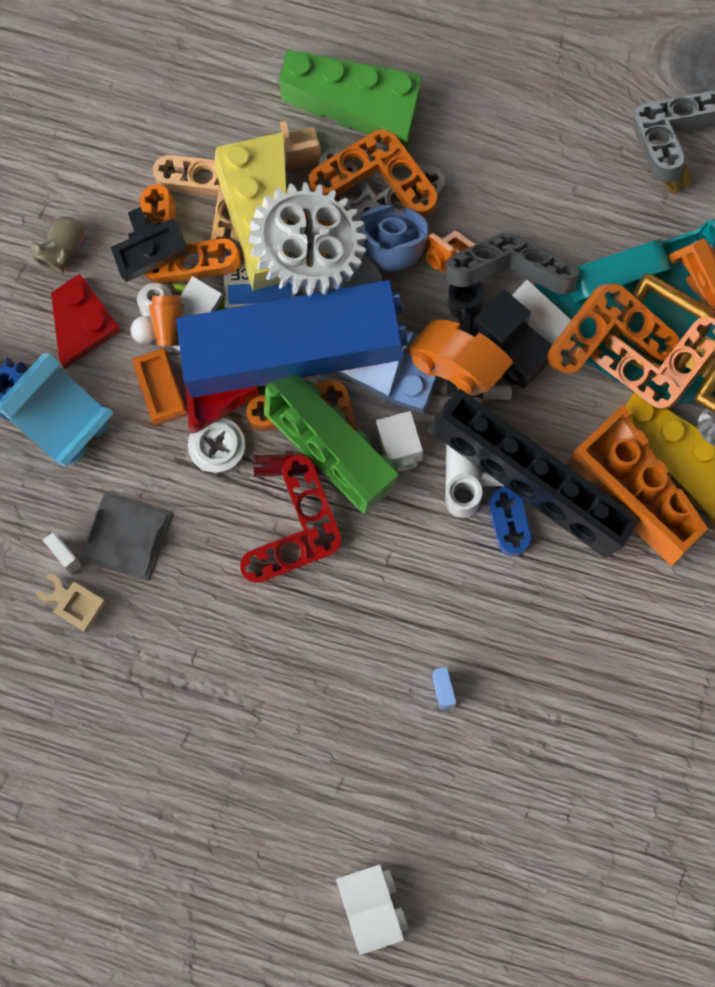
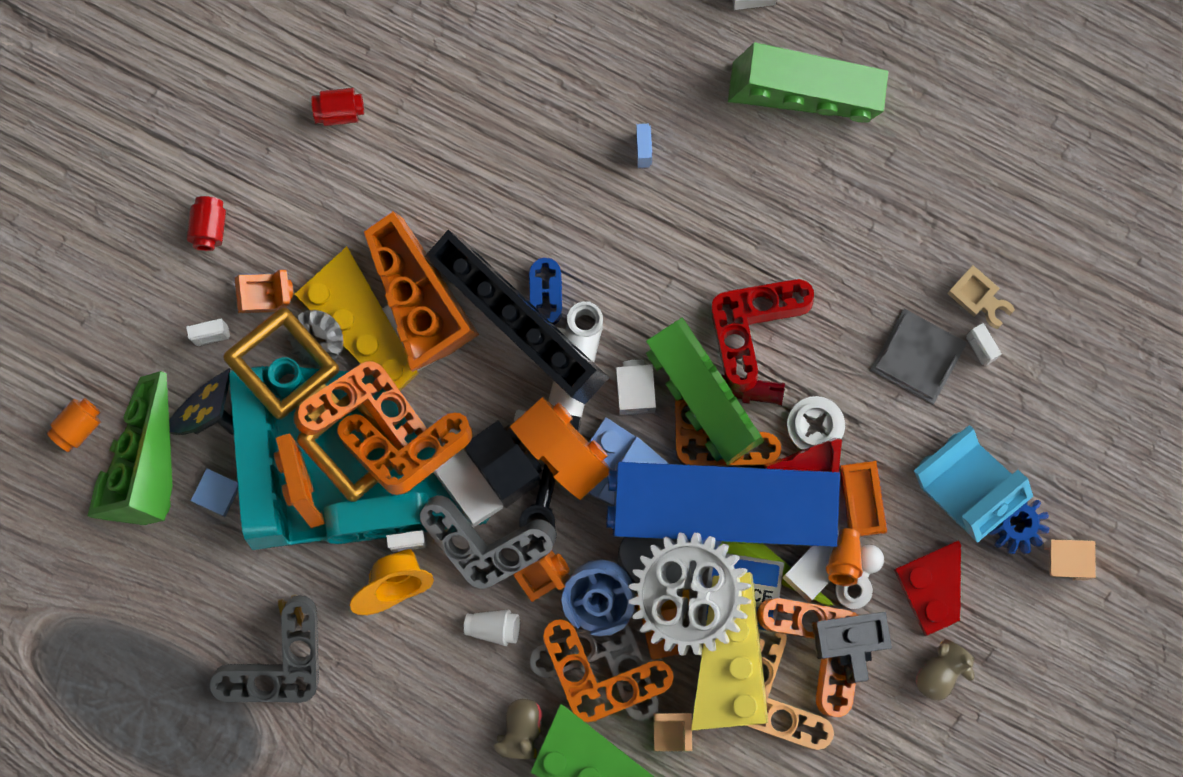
camera: 170 degrees left, 5 degrees up
none -> light orange piece [349,549,434,615]
none -> white tile [386,530,427,553]
none -> white cone [464,610,520,646]
none -> dark tan animal [493,699,542,759]
none -> bright green wedge [728,42,889,123]

